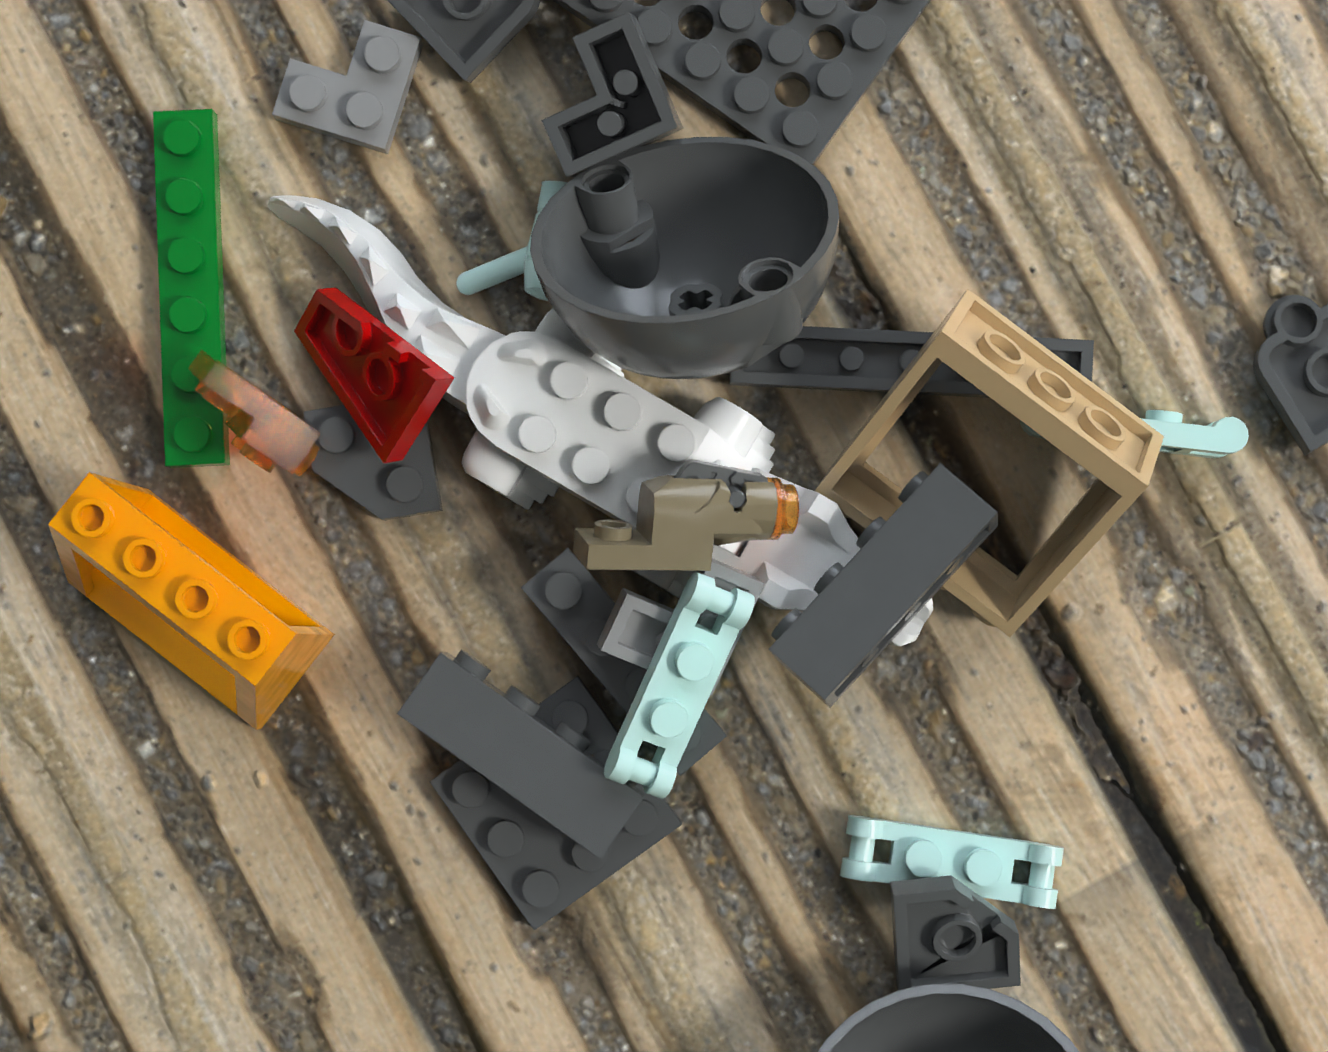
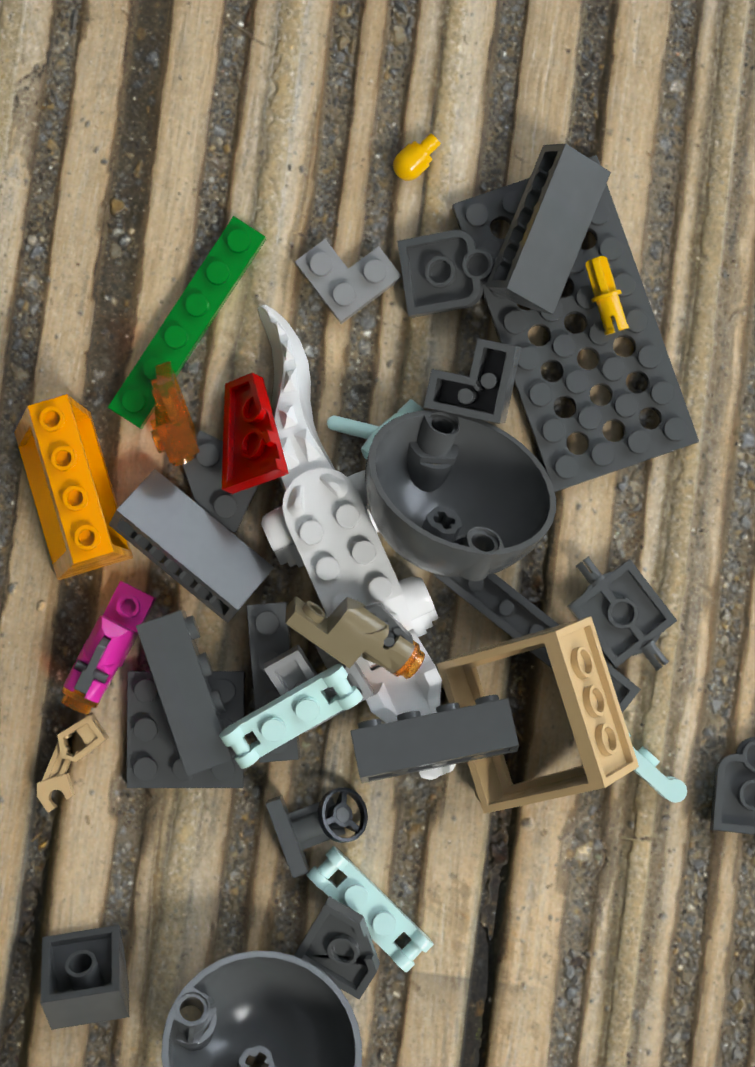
camera: 30 degrees right, 0 degrees up
none -> tan piece [37,714,109,813]
none -> dark pink plate [60,581,156,715]
none -> brick [109,469,274,623]
none -> dark grey piece [266,787,368,878]
none -> dark grey plate [567,556,677,671]

